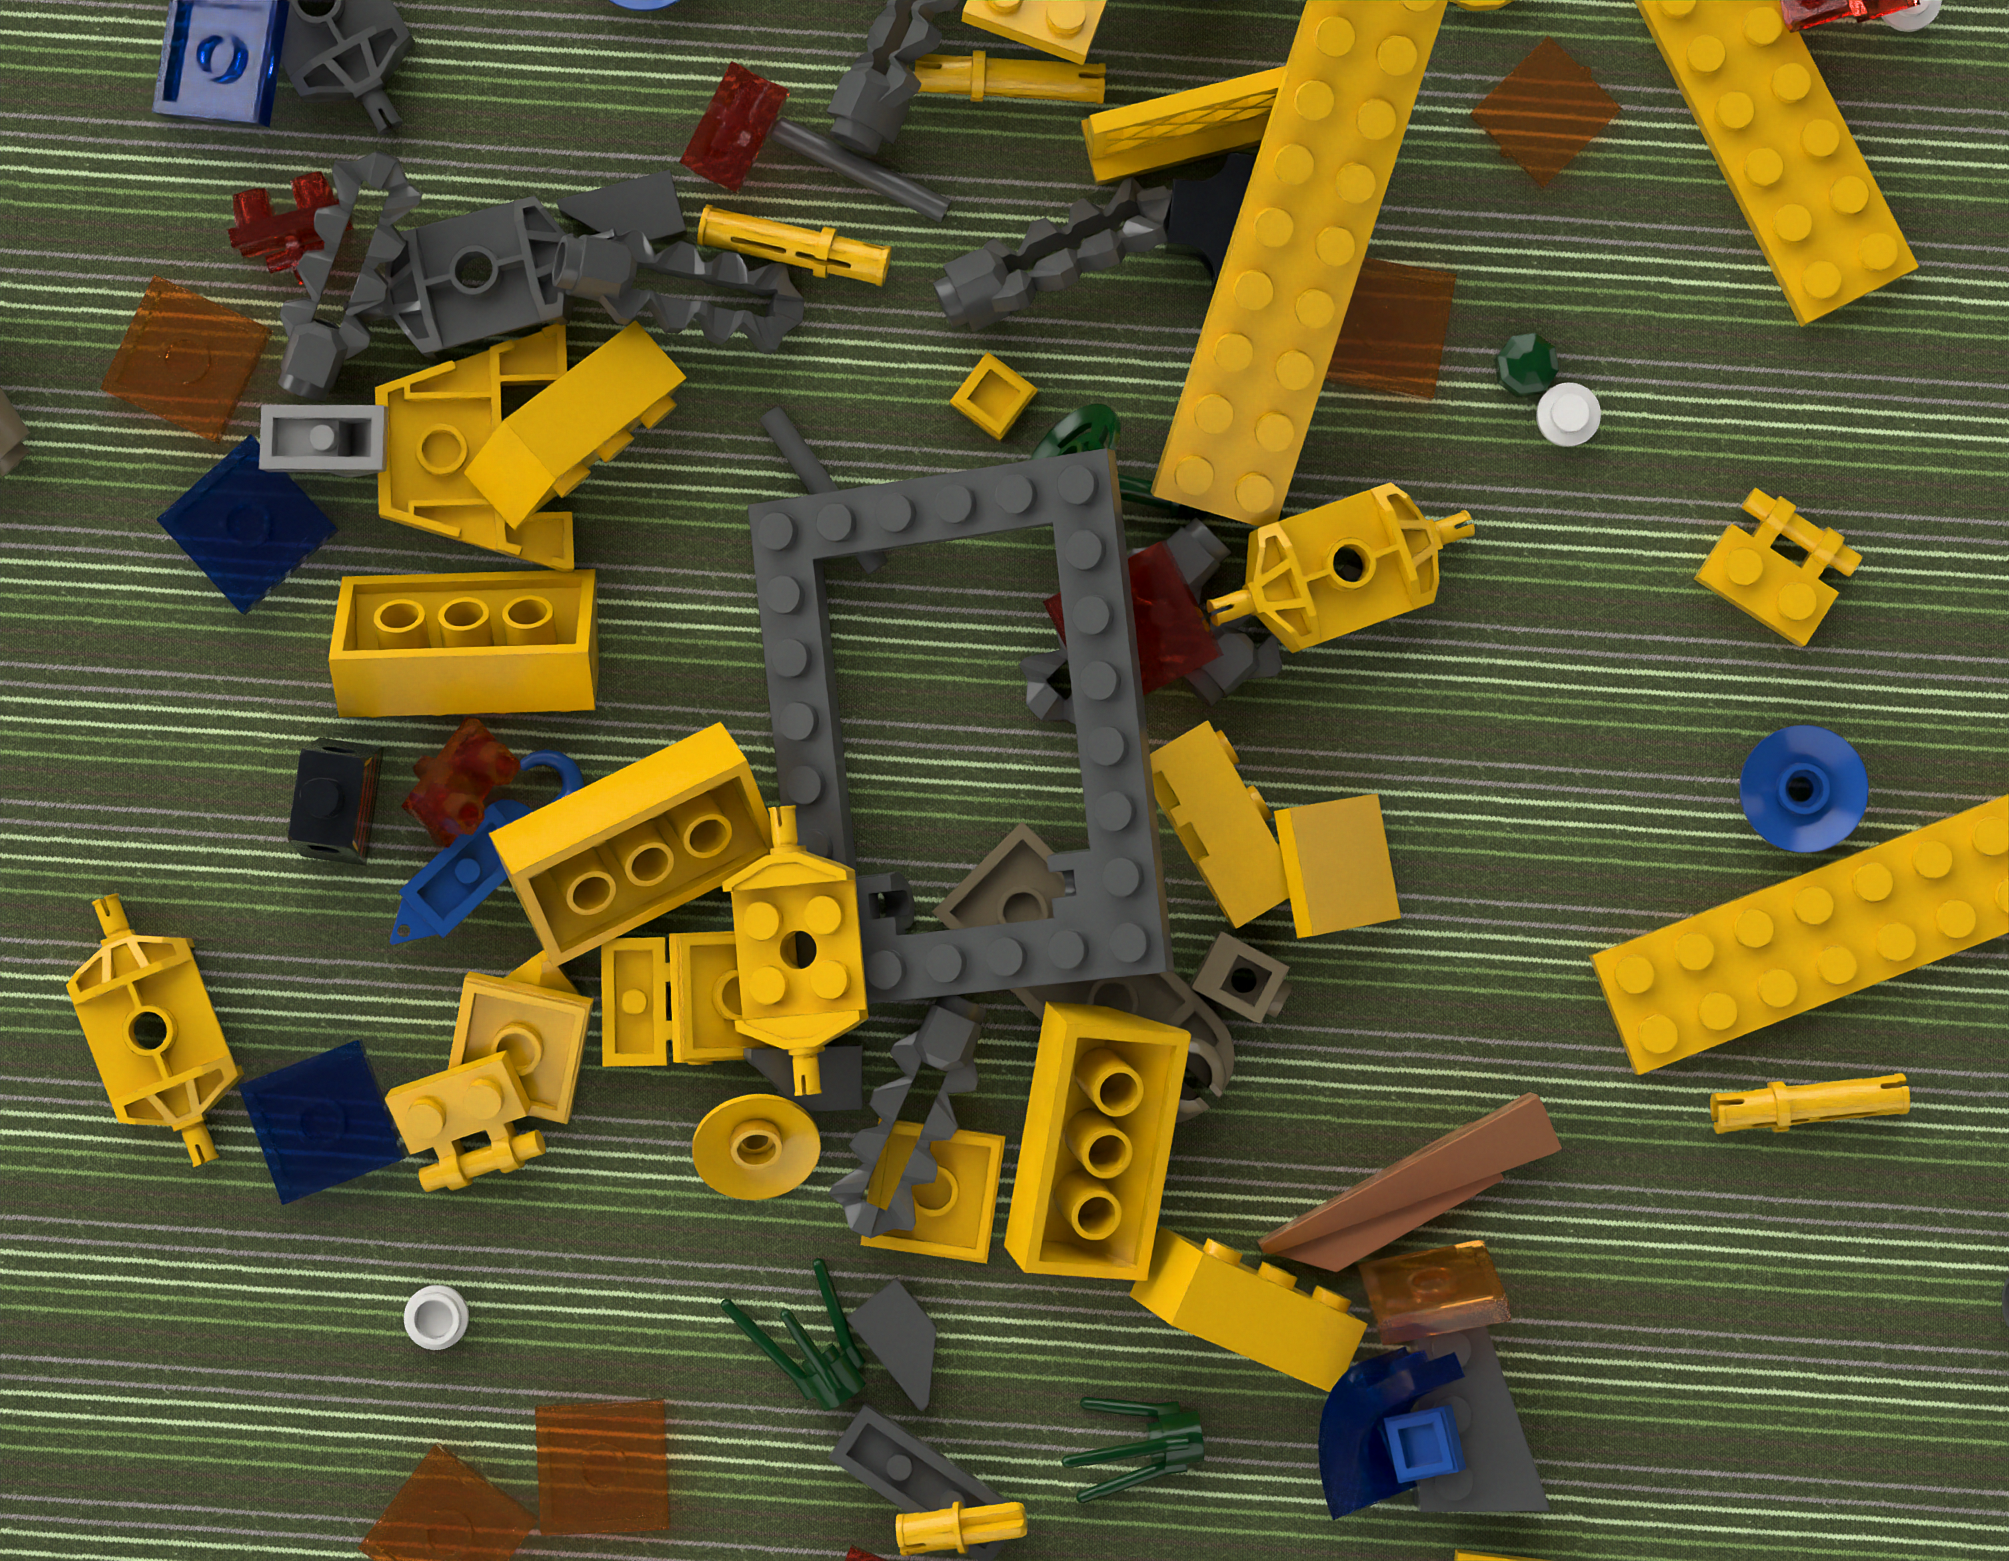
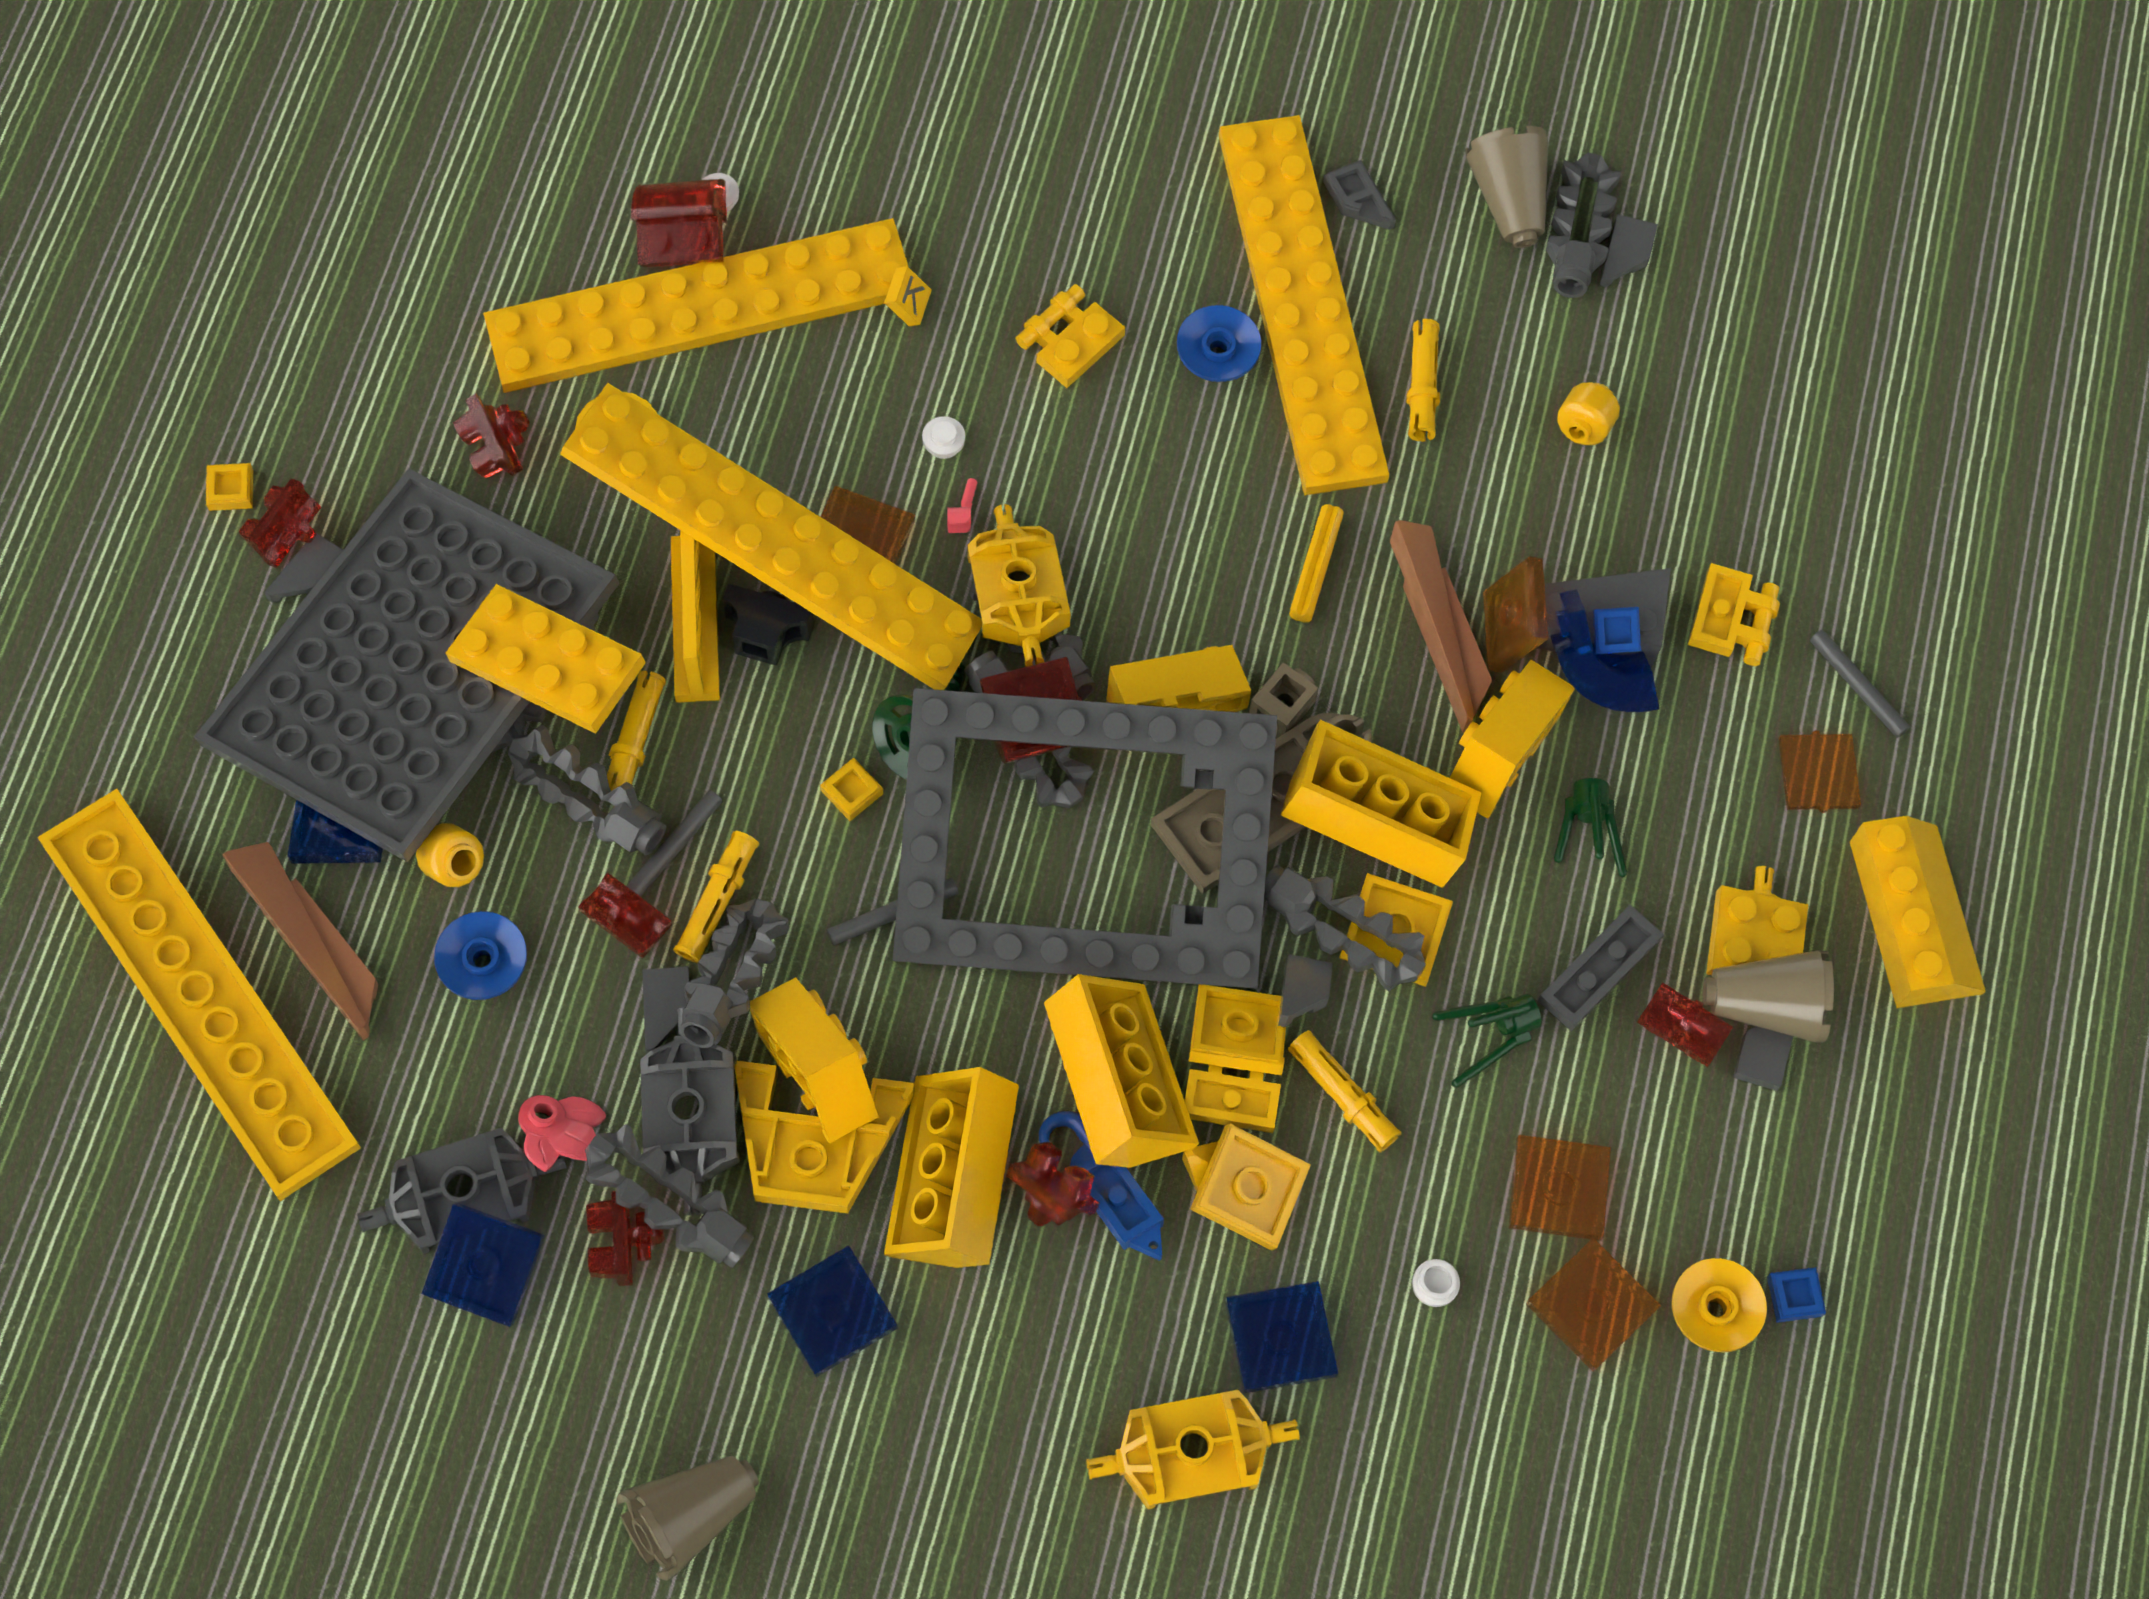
camera: 85 degrees left, 20 degrees down
clear orange tile [100,274,273,445] -> none
light grey slope [259,405,388,478] -> none
black torso [288,737,384,866] -> none
yellow plate [385,1050,546,1192] -> none
yellow dish [692,1094,821,1200] -> none
yellow plate [722,805,869,1096] -> none
dark grey tile [847,1277,937,1411] -> none
yellow axle [896,1501,1028,1557] -> none
dark grey sword [932,176,1172,332] -> none
yellow tile [1274,793,1401,939] -> none
clear orange piece [1469,36,1622,189] -> none
dark green tile [1494,333,1559,398] -> none
none -> coral plate [518,1095,606,1172]
none -> yellow tile [884,266,932,326]
none -> coral hand [947,478,978,533]
none -> yellow pin [1288,1030,1402,1153]
none -> yellow axle [1289,504,1344,623]
none -> yellow head [1557,382,1620,445]

